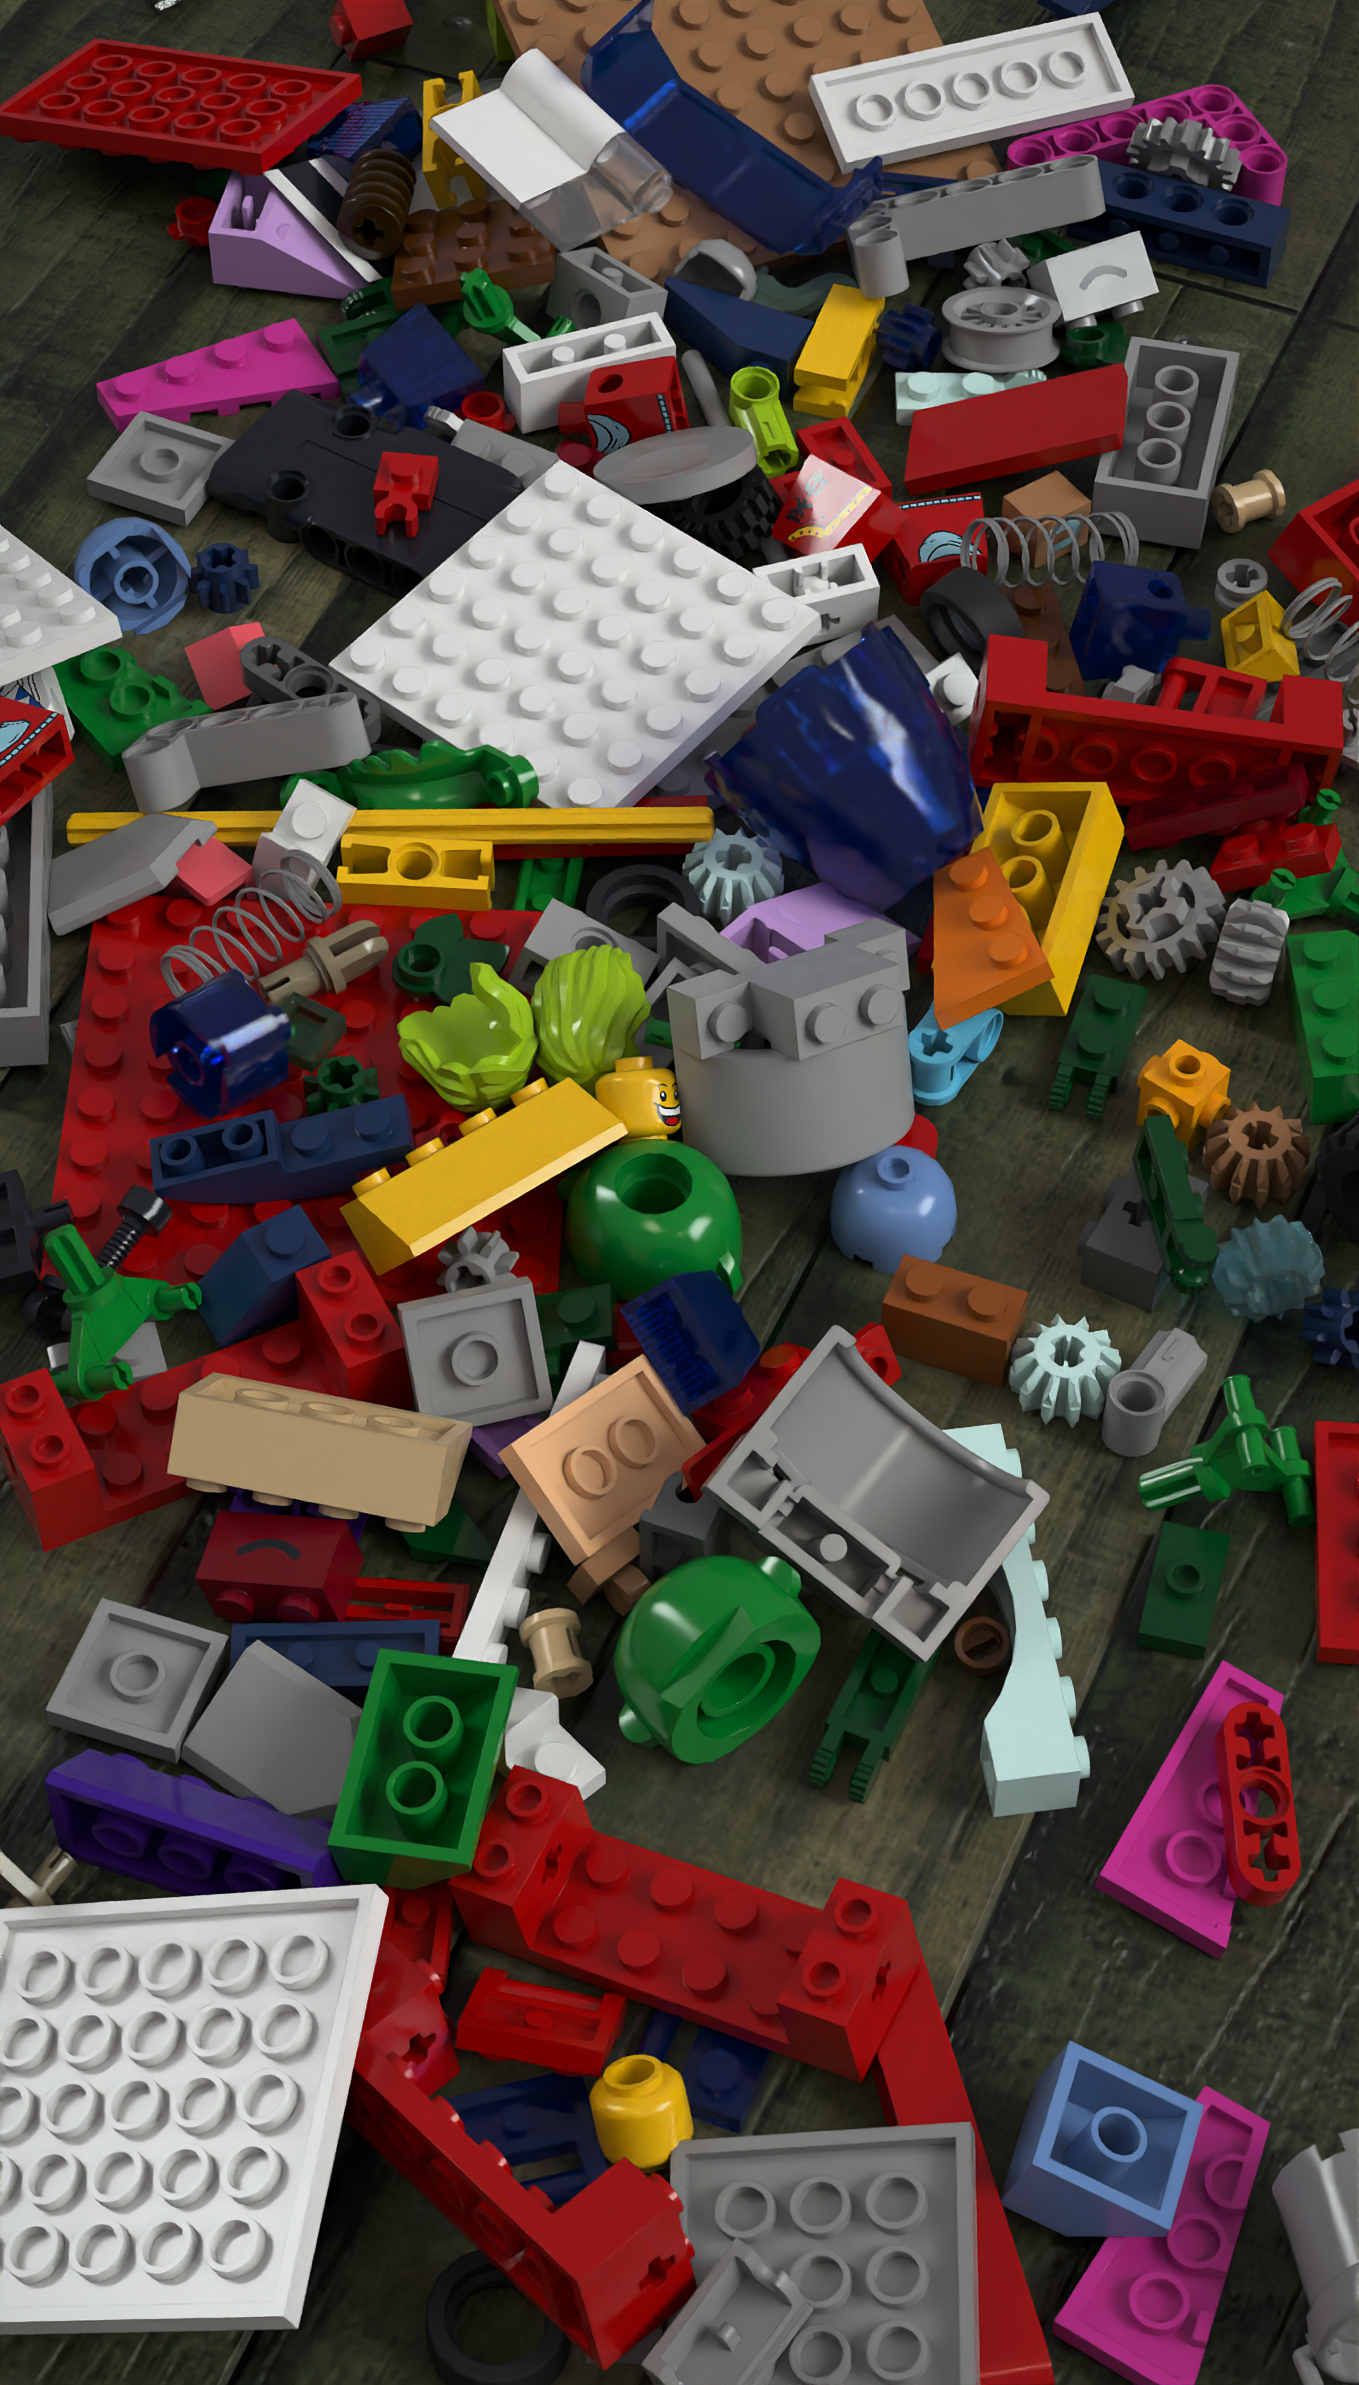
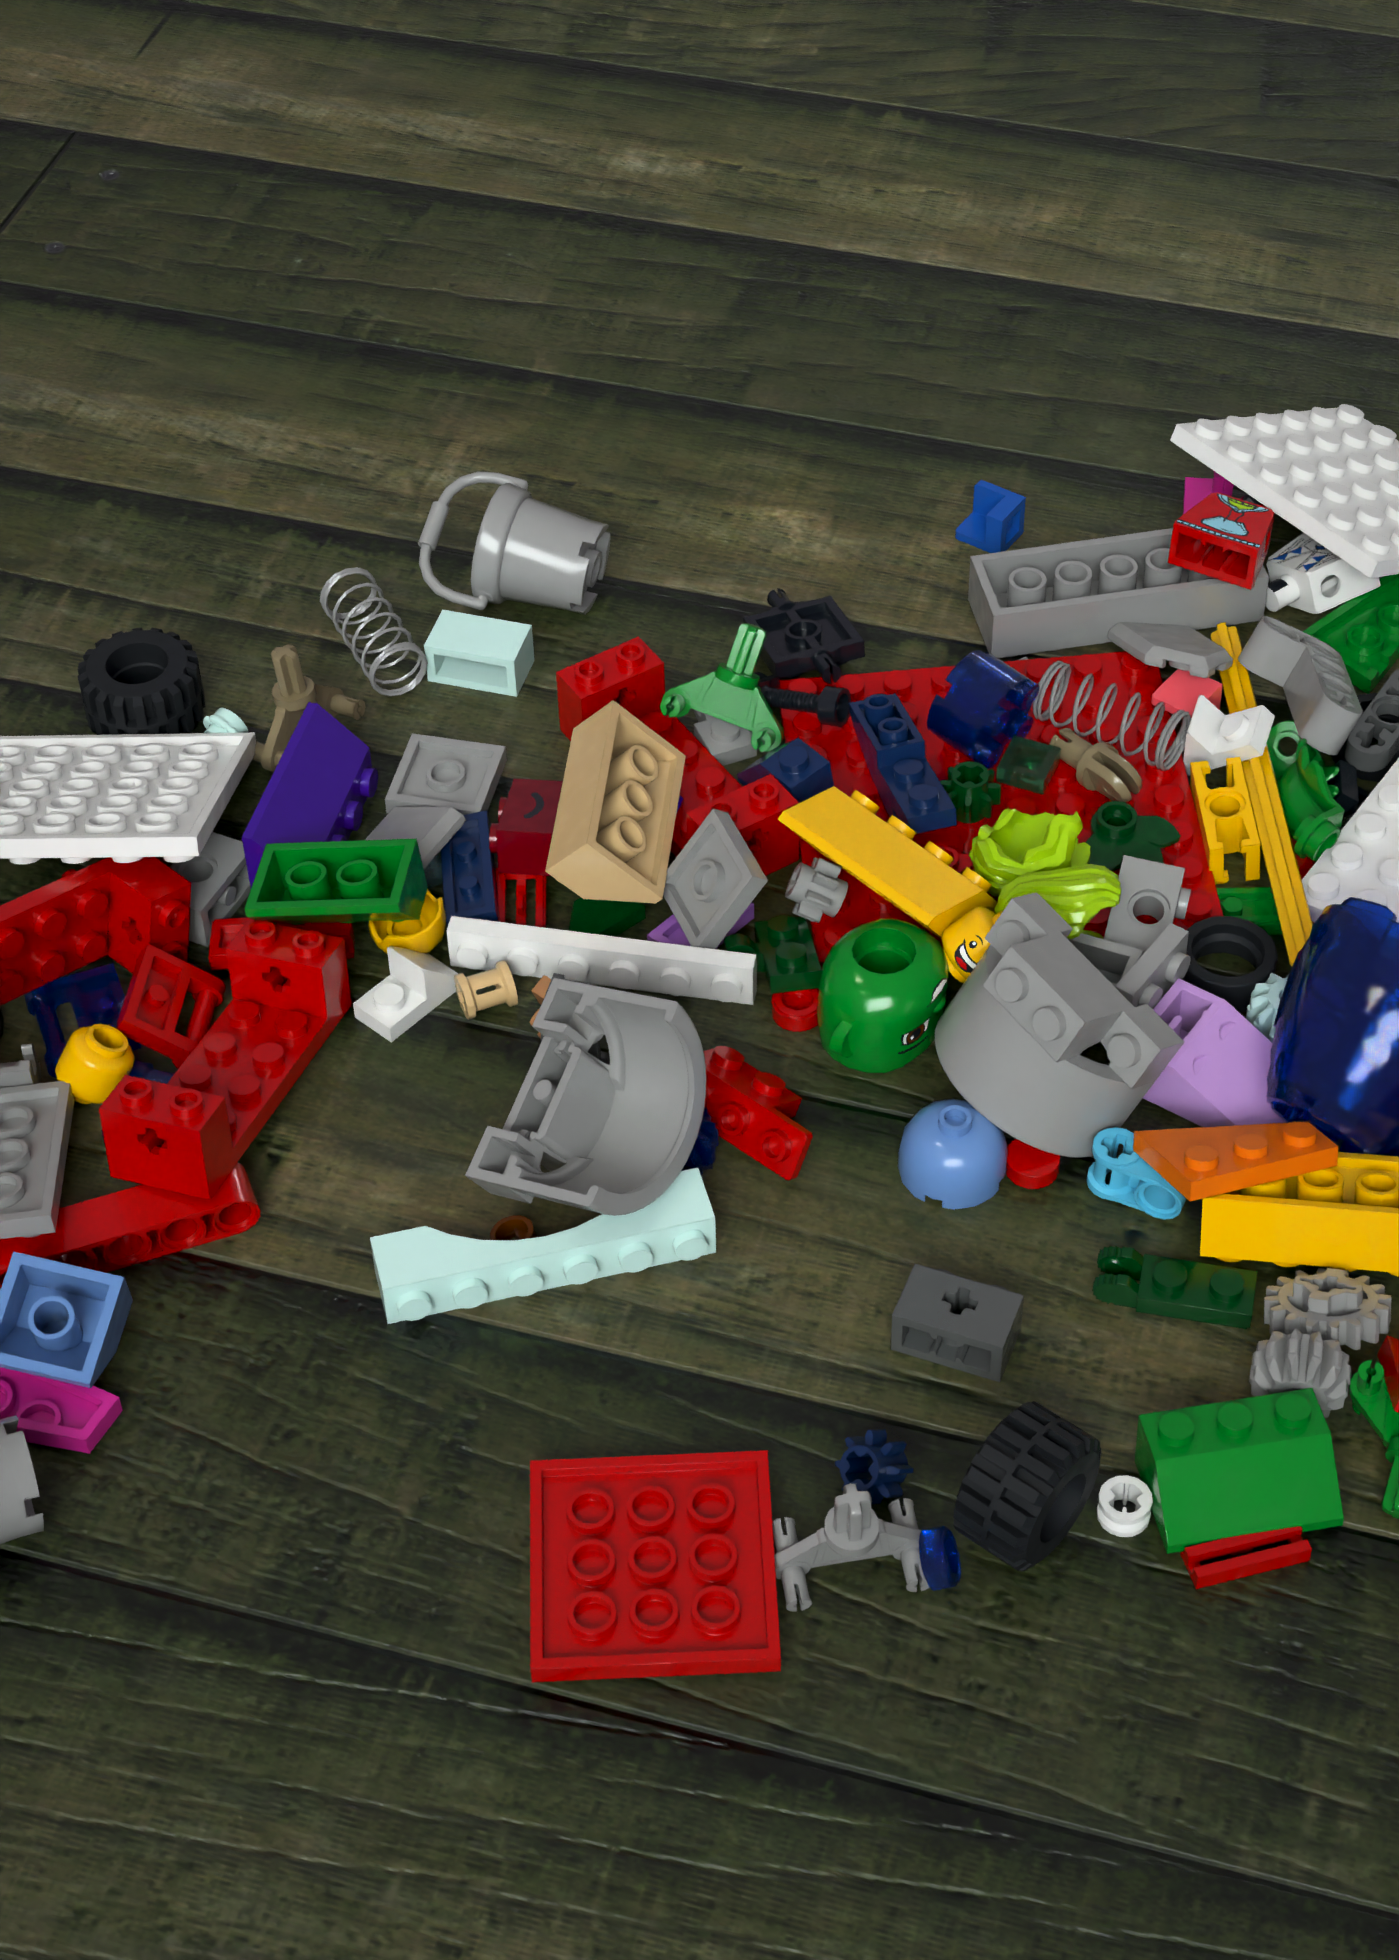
camera: 85 degrees right, 5 degrees down
light nougat plate [497,1353,707,1566] -> none
green piece [614,1555,821,1764] -> none
clear blue torso [619,1270,761,1417] -> none
dark green hinge [807,1628,942,1804] -> none
dark orange brick [881,1254,1028,1388] -> none
light aqua gear [1009,1313,1121,1428] -> none
dark pink wing [1093,1660,1284,1960] -> none
light grey piece [1100,1327,1208,1457] -> none
dark green hinge [1132,1115,1220,1297] -> none
light orange brick [1136,1039,1231,1153] -> none
dark green plate [1136,1521,1231,1660] -> none
green axle [1137,1374,1315,1528] -> none
medium nougat gear [1201,1100,1311,1210] -> none
clear light blue gear [1211,1214,1326,1323] -> none
red beam [1215,1702,1301,1906] -> none

